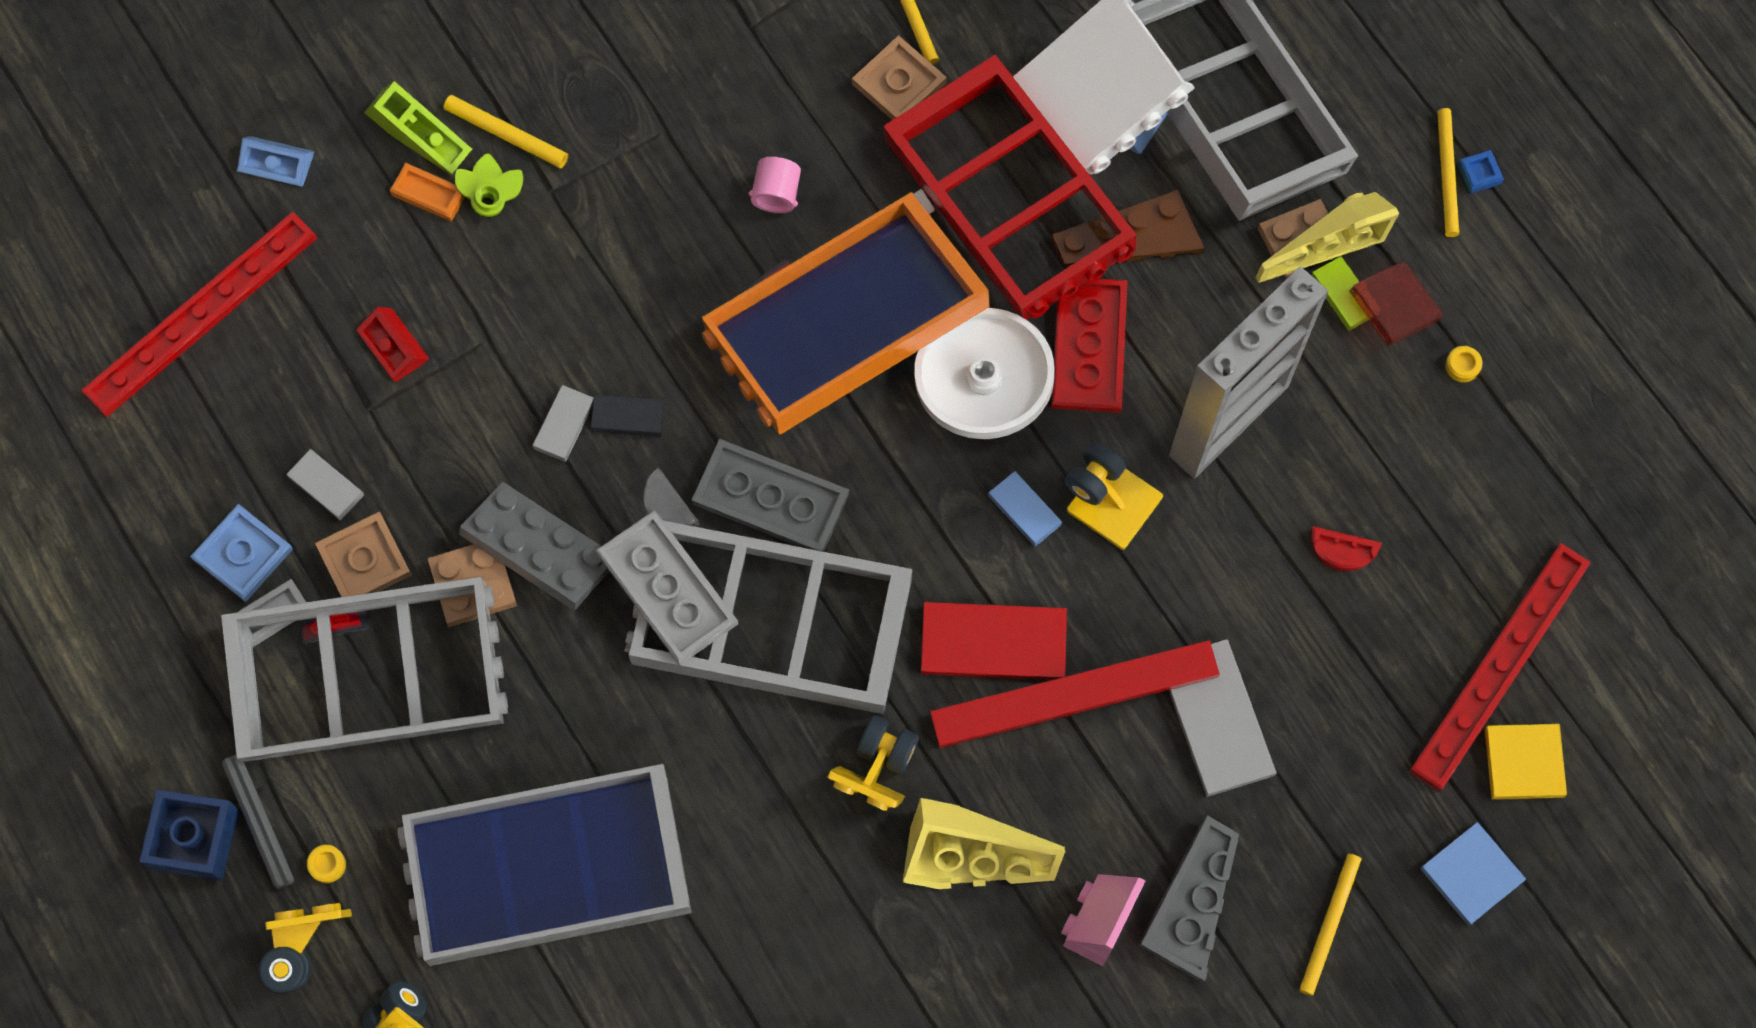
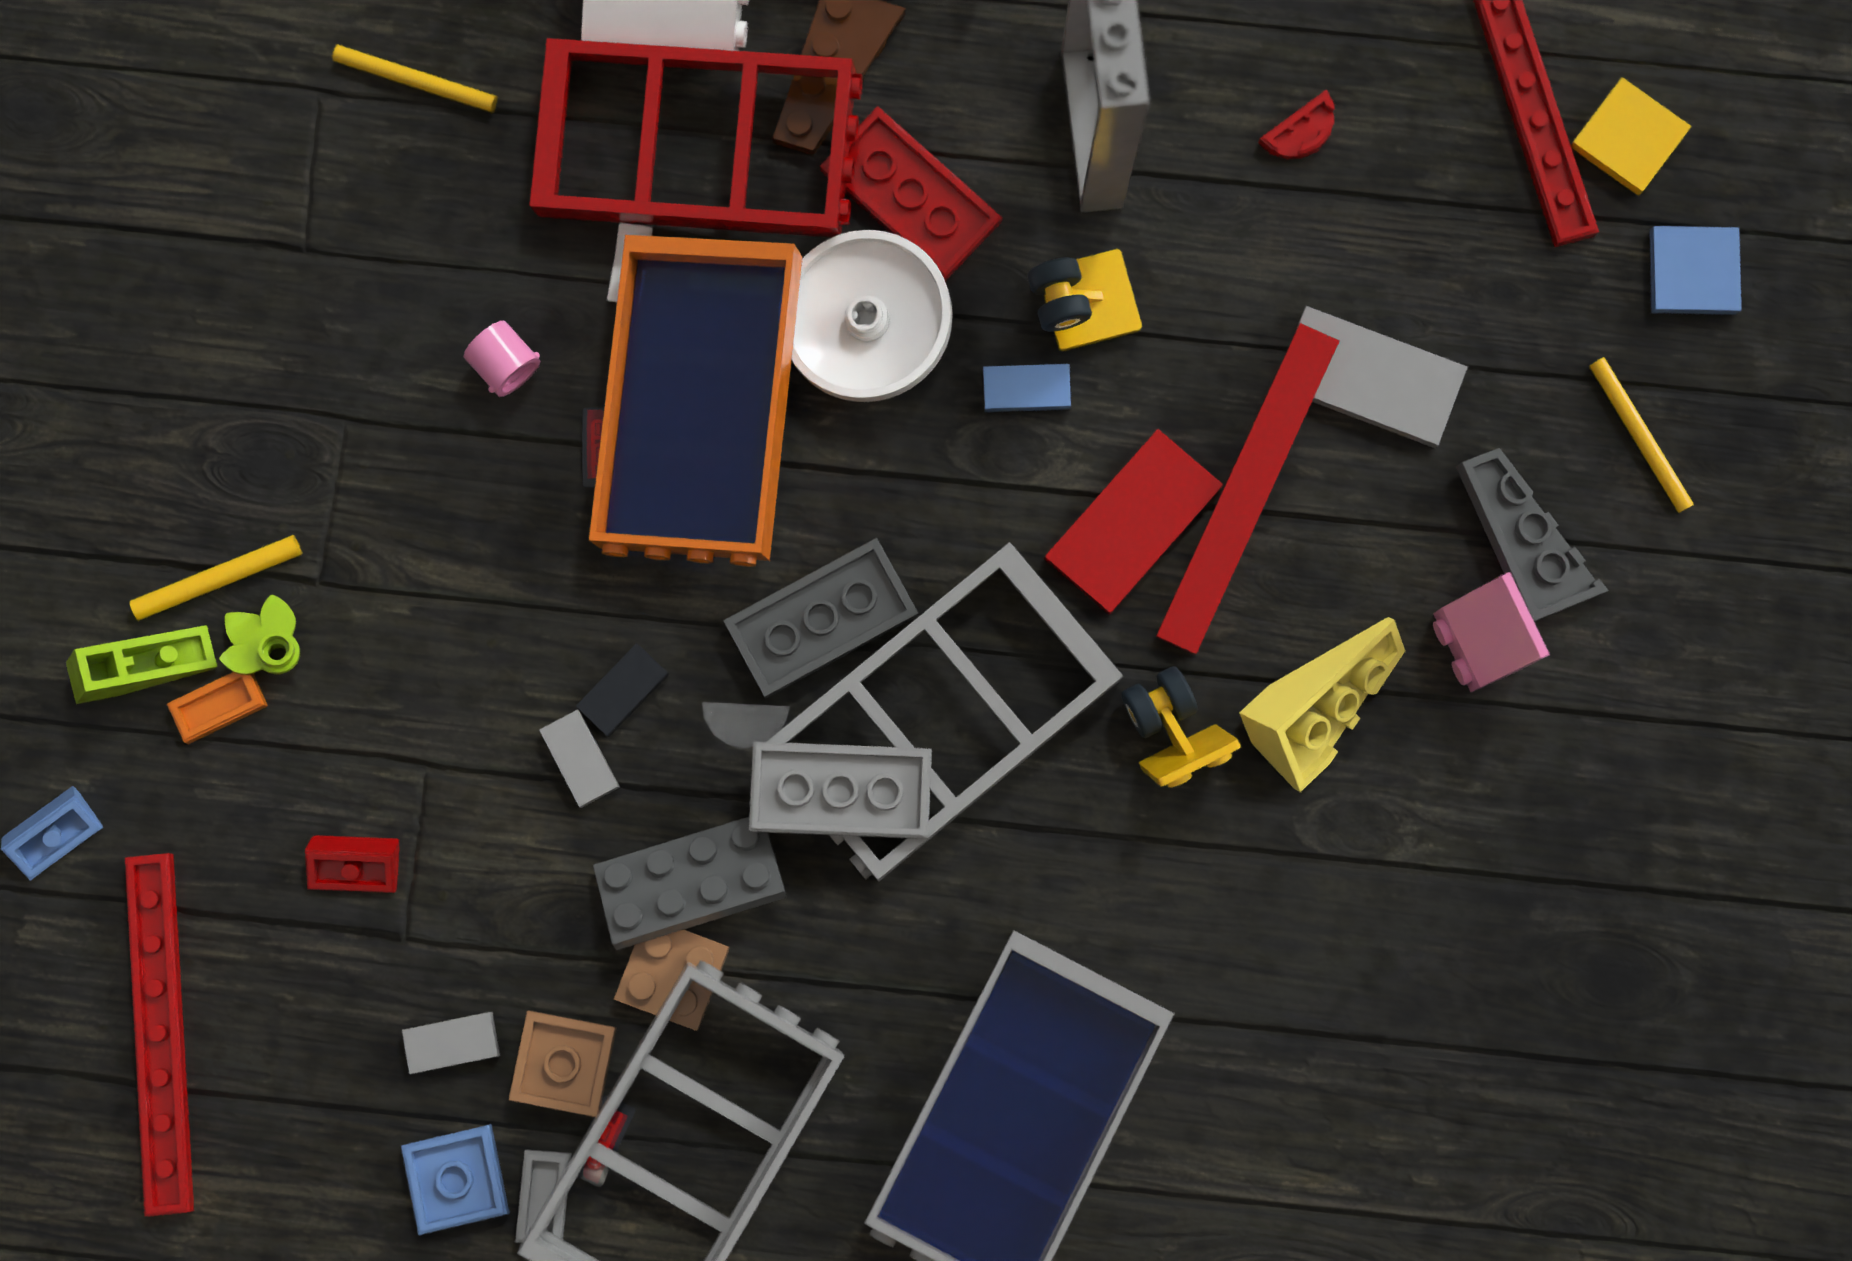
camera: 50 degrees left, 10 degrees up
medium nougat plate [852,35,947,120] -> none

